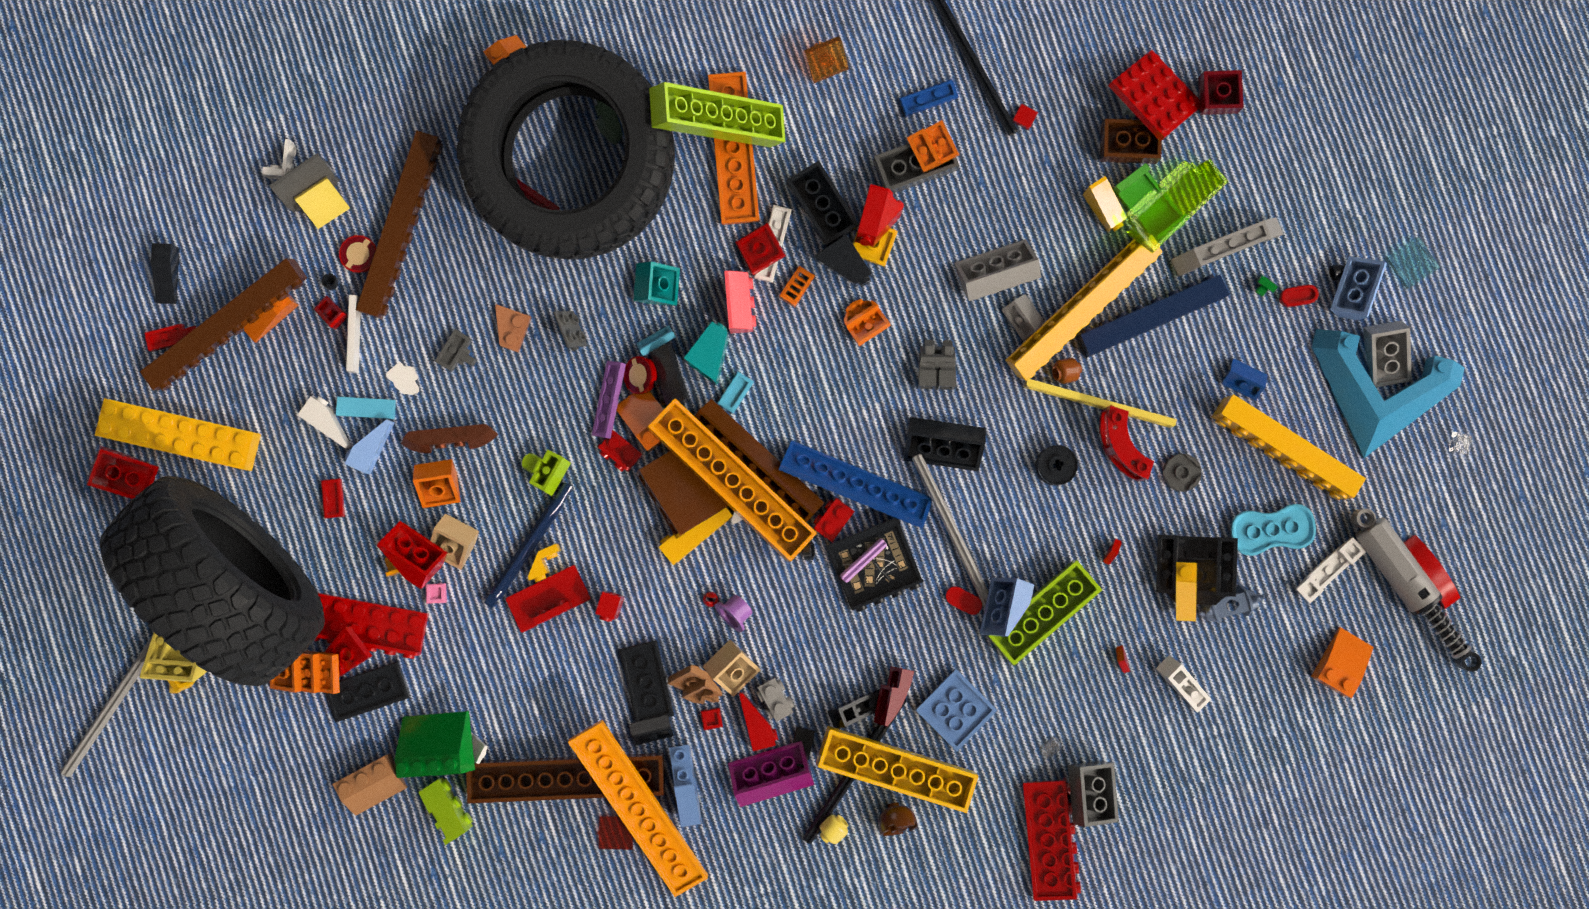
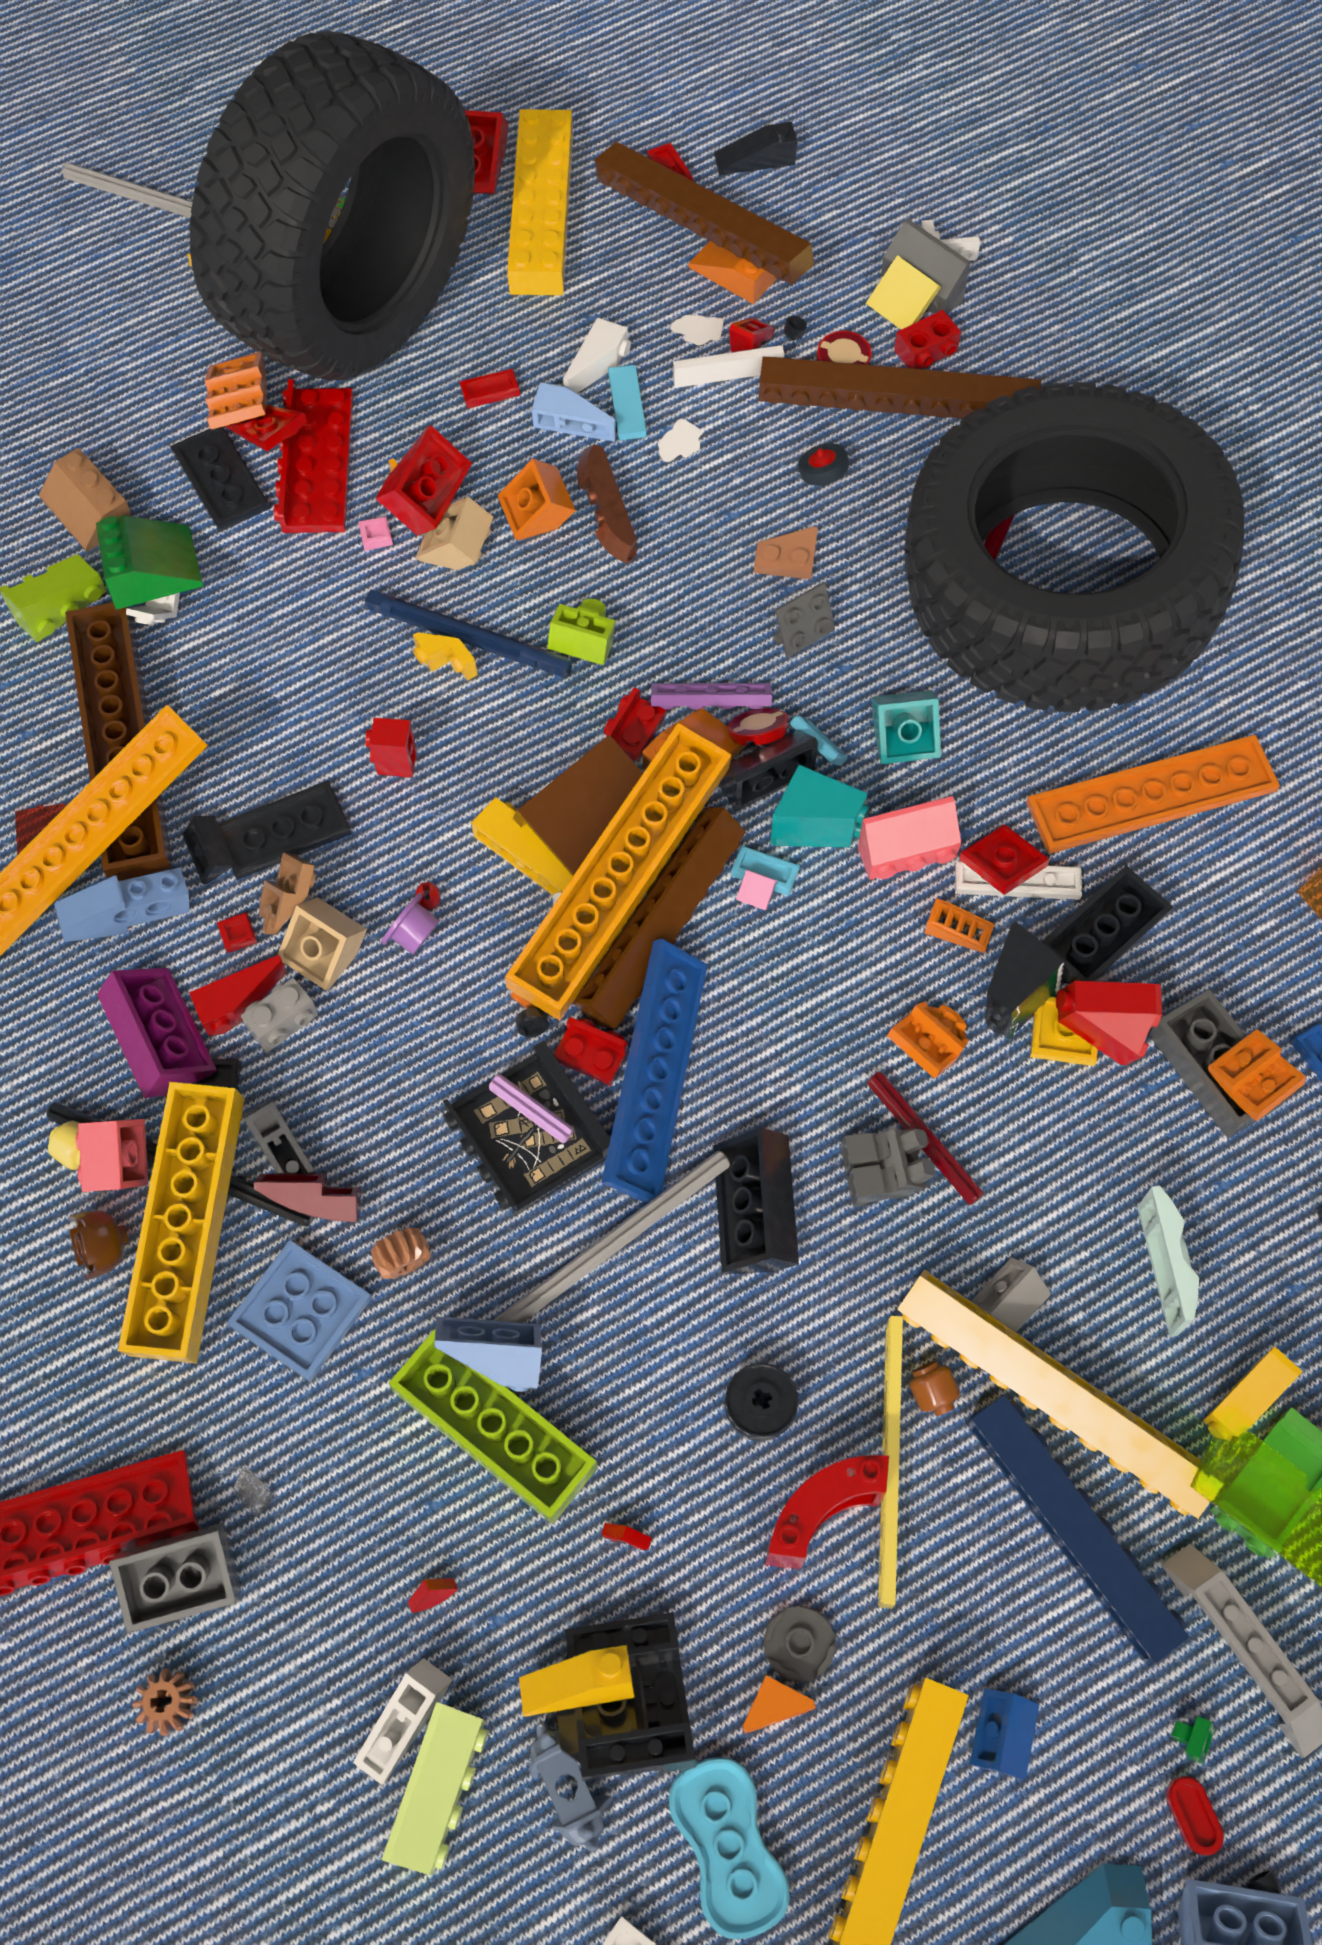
camera: 80 degrees right, 20 degrees down
dark grey hinge [435,329,477,372] -> none
red bracket [506,565,591,633] -> none
lime brick [649,82,786,147] -> none
red tile [945,586,982,615] -> none
light grey slope [954,239,1041,301] -> none
none -> coral brick [76,1119,148,1192]
none -> nougat gear [132,1669,198,1736]
none -> nougat gear [370,1228,431,1279]
none -> yellowish green slope [381,1702,489,1875]
none -> white sticker [670,315,723,346]
none -> bright pink tile [736,870,777,910]
none -> orange slope [742,1675,816,1735]
none -> black wheel [798,443,850,486]
none -> dark red axle [867,1072,984,1205]
none -> red brick [894,309,961,369]
none -> light aqua slope [1137,1186,1199,1337]

